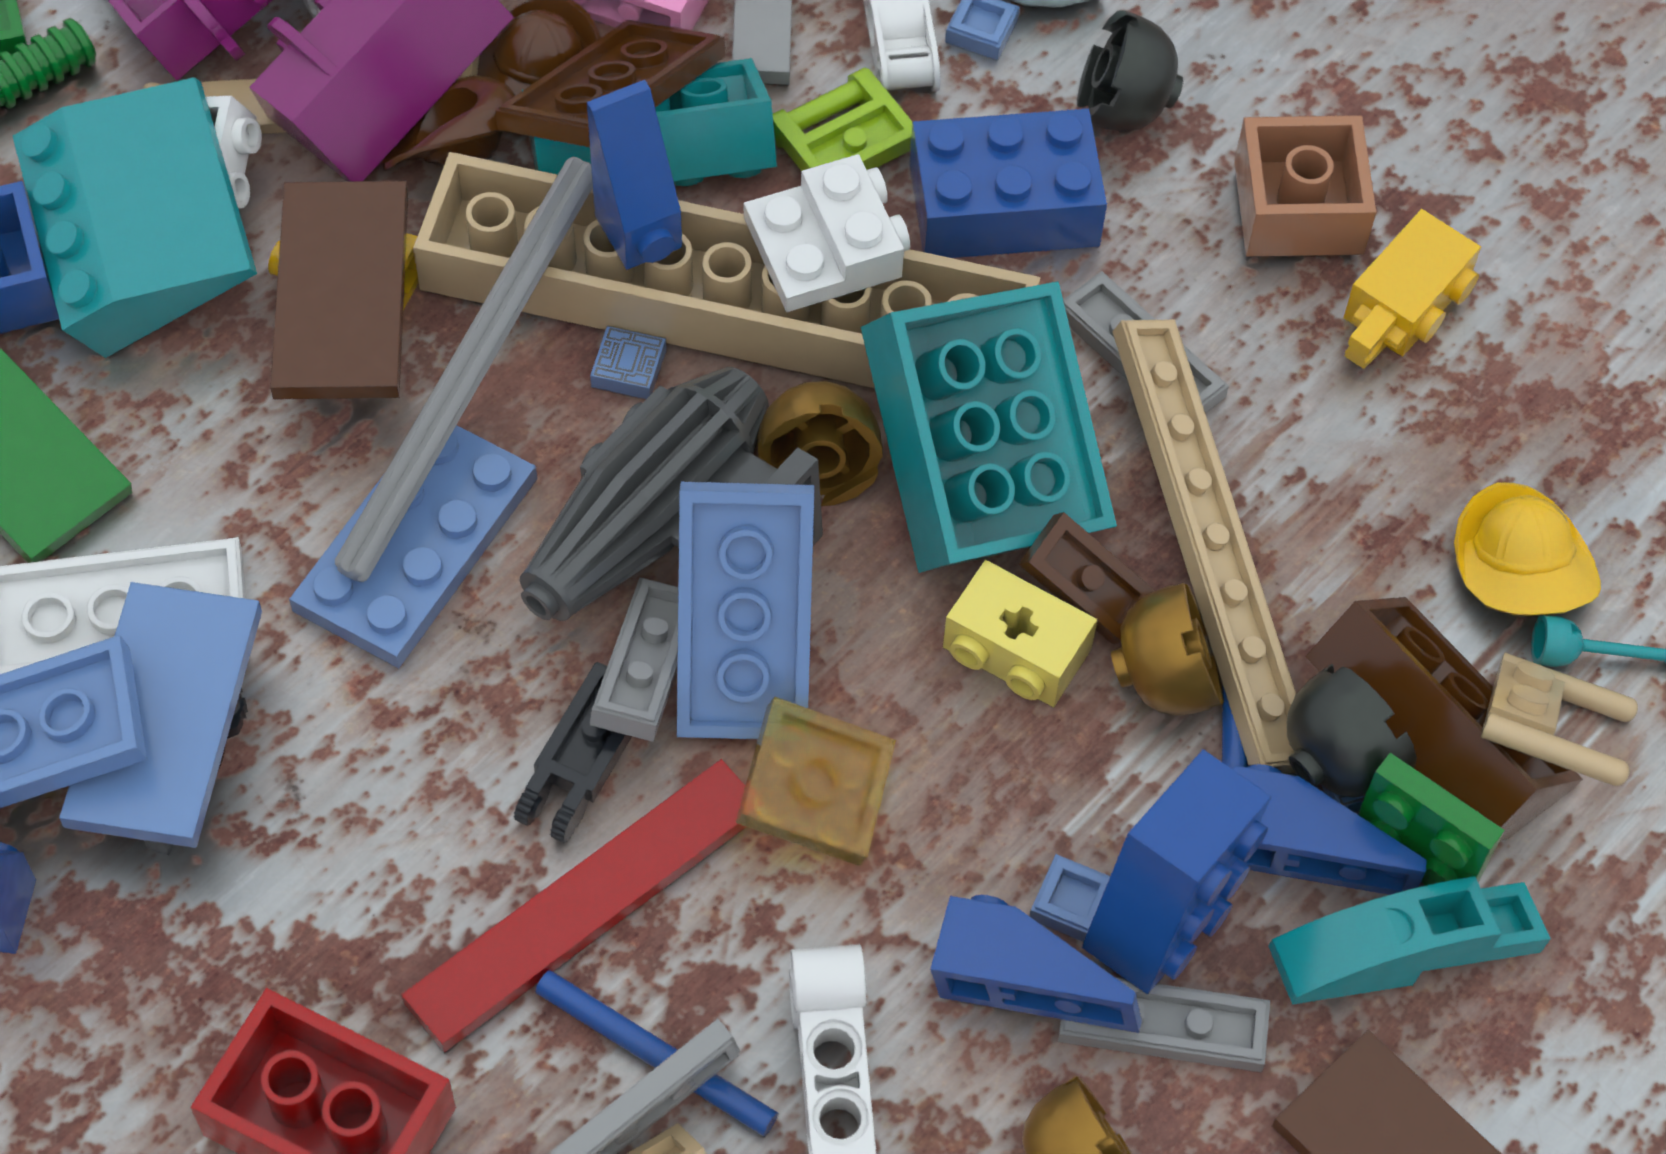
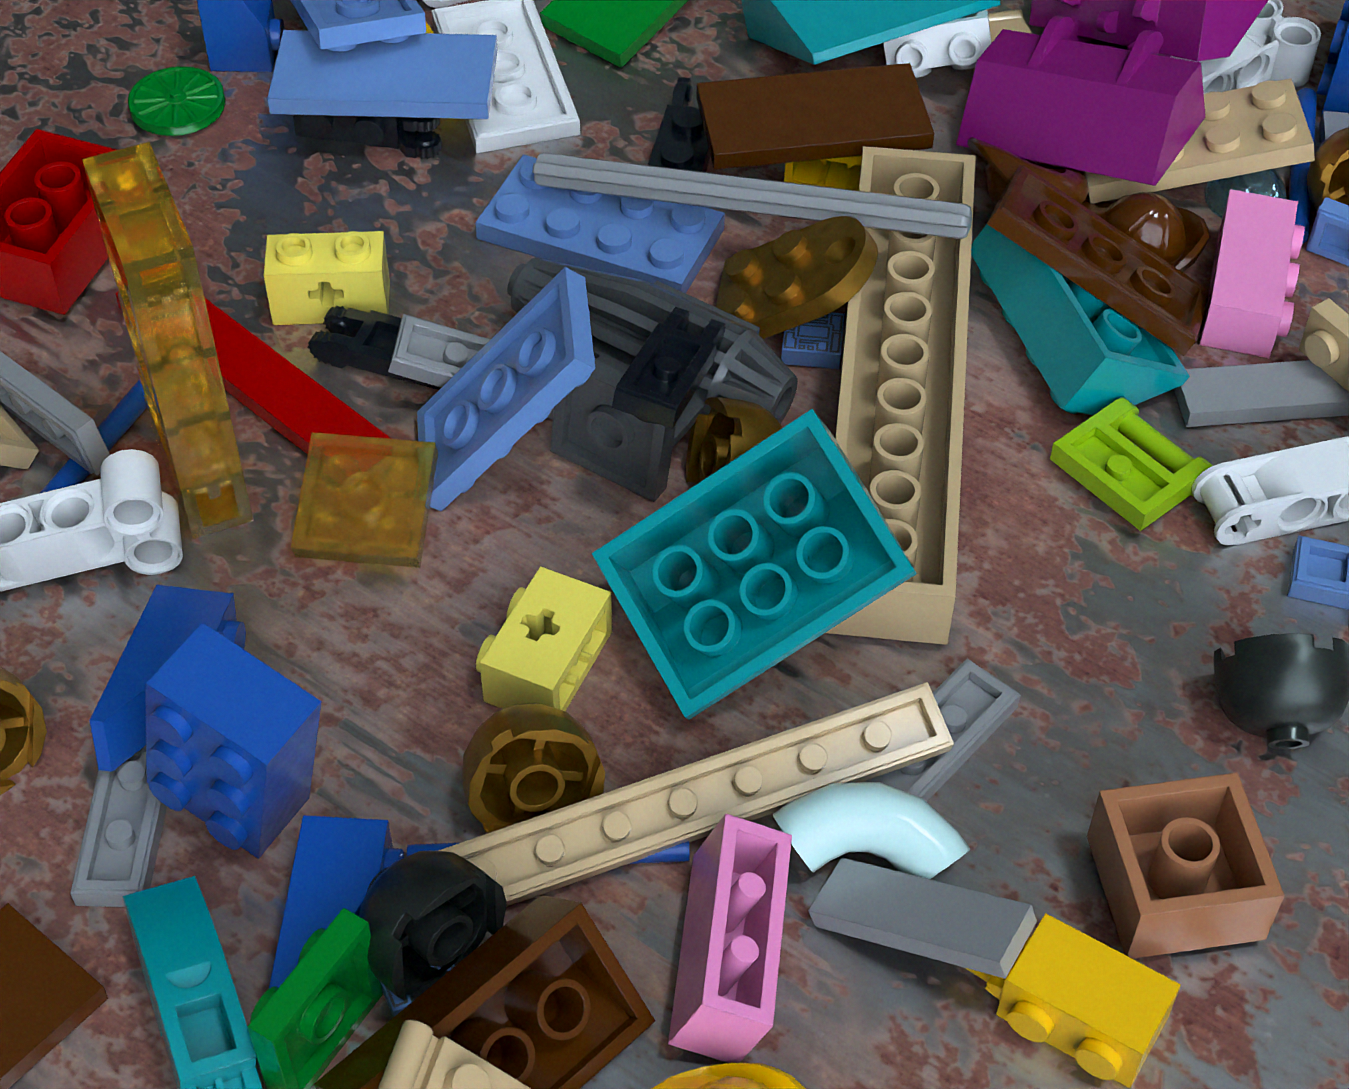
camera: 85 degrees right, 10 degrees down
blue slope [587,80,682,270] -> none
white plate [744,154,910,313] -> none
blue brick [909,108,1107,258] -> none
reddish brown plate [1019,512,1155,644] -> none
none -> clear yellow fence [82,142,253,539]
none -> green wheel [128,66,226,136]
none -> light yellow brick [263,231,390,325]
none -> black hinge [612,307,726,429]
none -> black hinge [648,77,712,172]
none -> bright pink brick [668,813,792,1063]
none -> pearl gold plate [716,216,878,339]
none -> light aqua cylinder [772,782,971,879]
none -> light grey tile [808,857,1037,979]

